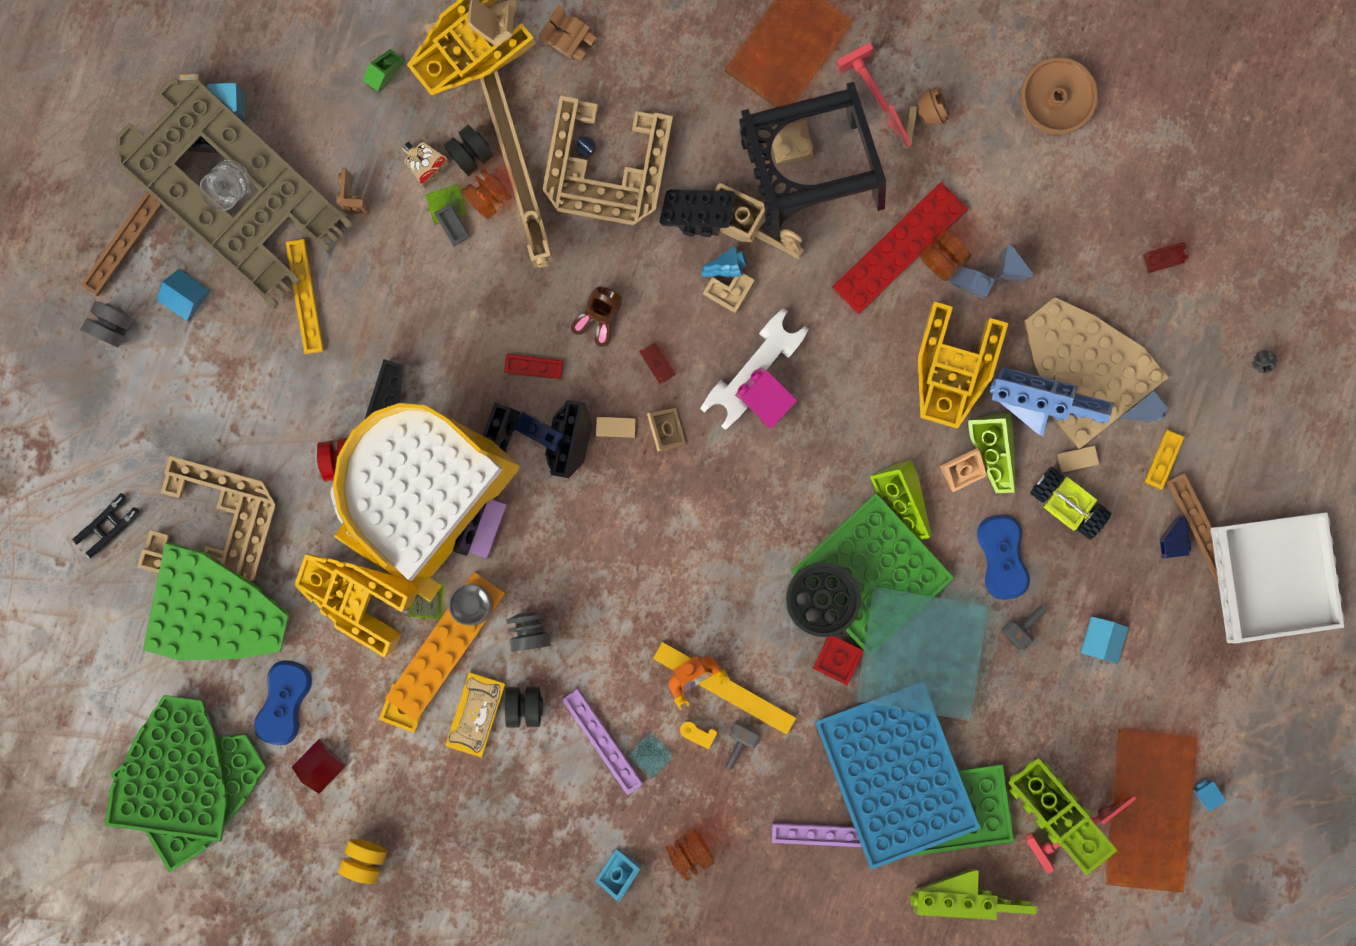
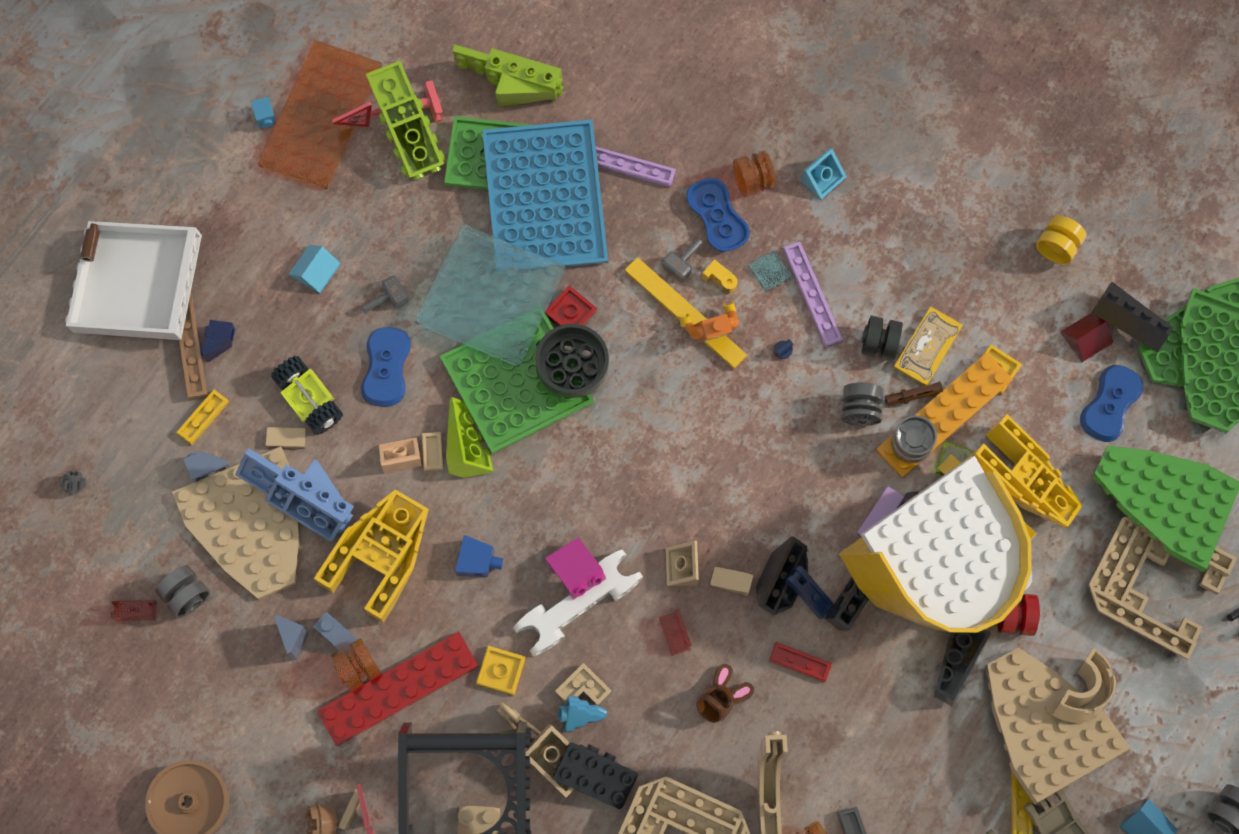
camera: 170 degrees left, 15 degrees down
lime wedge [968,412,1016,493] -> none
none -> reddish brown cylinder [80,223,100,262]
none -> flat silver wheel [155,565,210,619]
none -> tan tile [422,432,444,472]
none -> blue torso [455,535,504,577]
none -> yellow tile [476,646,526,696]
none -> blue plate [686,178,750,252]
none -> dark blue plate [774,339,794,359]
none -> reddish brown pin [885,381,943,407]
none -> tan wing [985,648,1130,805]
none -> tan brick [1052,648,1116,723]
none -> black wedge [1091,282,1173,352]

